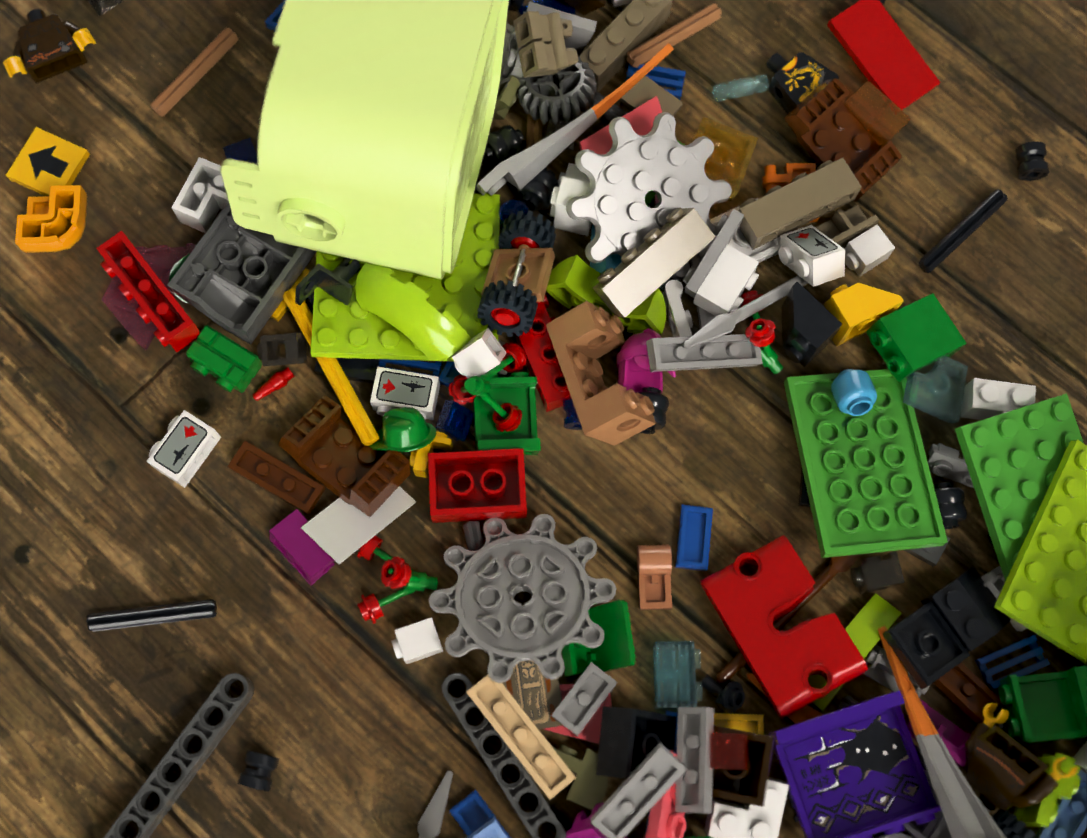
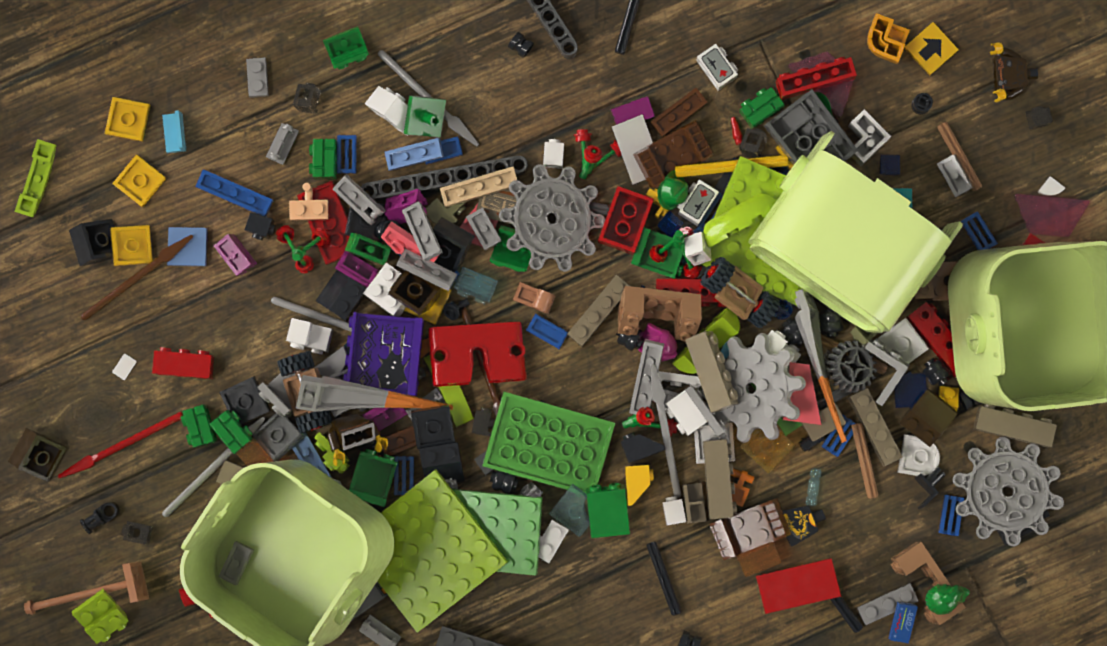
camera: 125 degrees right, 10 degrees up
black bracket [295,257,361,305] -> none
dark tan hips [513,11,578,78] -> none
clear red plate [711,733,748,770] -> none
white brick [779,225,845,287] -> none
dark azure head [831,369,877,416] -> none
none -> dark tan brick [567,275,630,347]
none -> black pin [798,436,824,452]
none -> black wheel [911,93,933,115]
none -> light grey plate [937,154,973,197]

